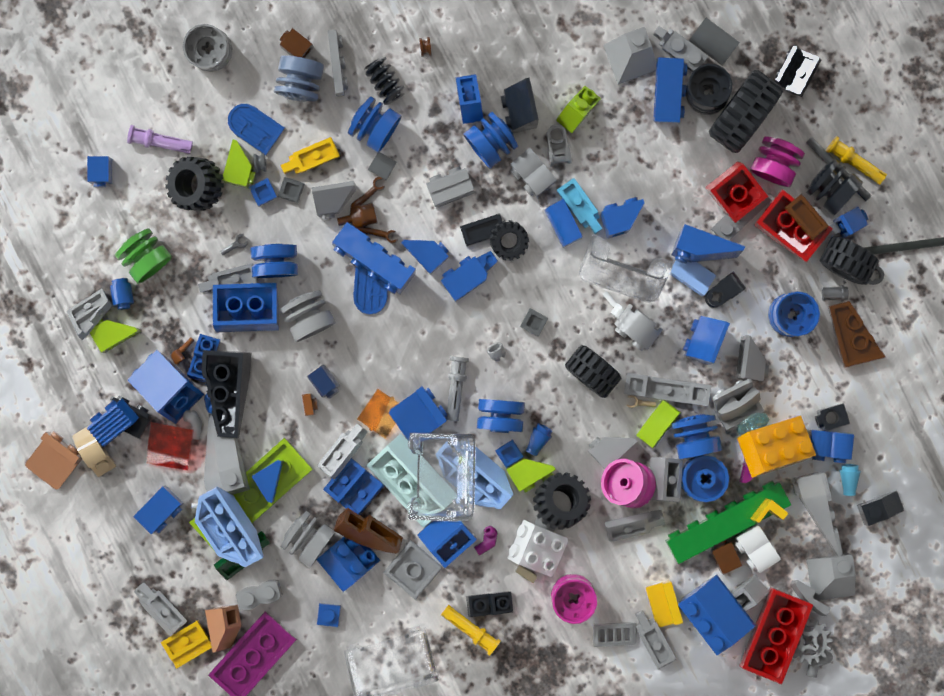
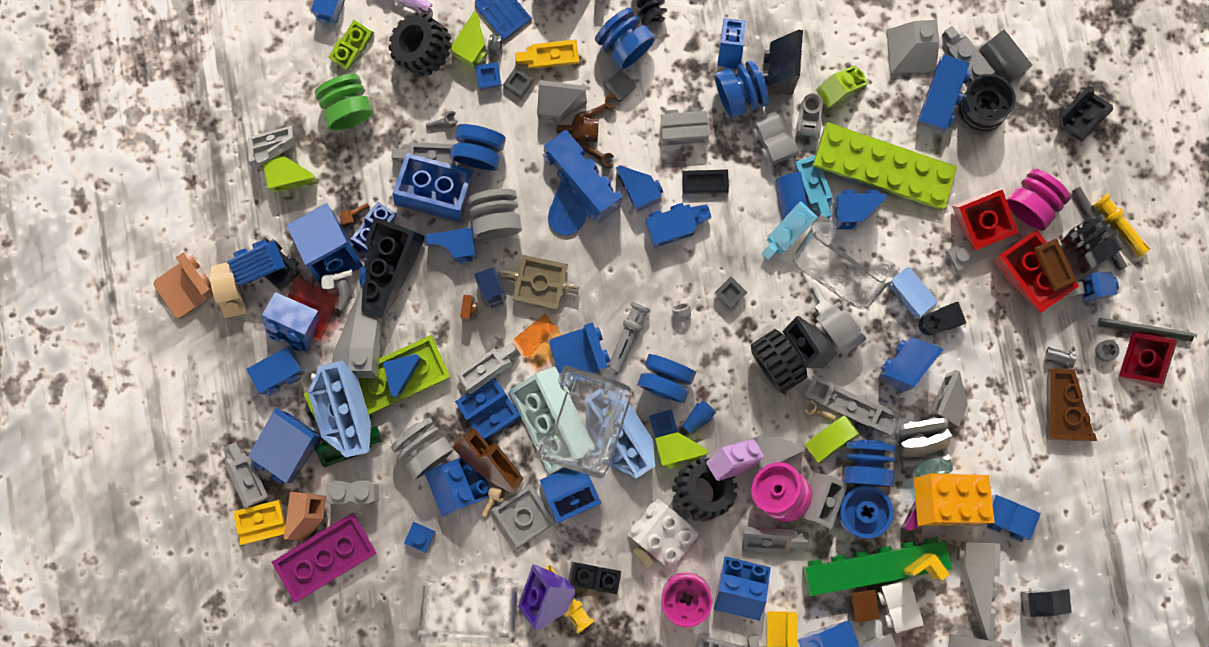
camera: 20 degrees right, 5 degrees down
blue brick [110,278,134,310] -> none
magenta arm [474,526,498,556] -> none
black tyre [489,220,529,261] -> none
blue slope [671,224,745,264] -> none
black tyre [709,70,783,153] -> none
blue wheel [768,291,820,337] -> none
black brick [815,403,850,431] -> none
black tyre [820,237,879,285] -> none
medium azure cone [839,464,861,496] -> none
none -> slope [248,408,323,485]
none -> slope [262,292,319,352]
none -> white hand [321,269,353,289]
none -> lime slope [328,19,374,70]
none -> blue arch [425,227,478,264]
none -> tan hand [481,487,507,517]
none -> dark tan plate [501,255,580,310]
none -> dark purple slope [518,564,575,630]
none -> lavender brick [707,438,764,481]
none -> blue slope [713,556,771,621]
none -> medium azure hinge [762,201,818,260]
none -> black slope [782,316,838,369]
none -> lime plate [812,122,957,211]
none -> dark red slope [1119,332,1177,388]

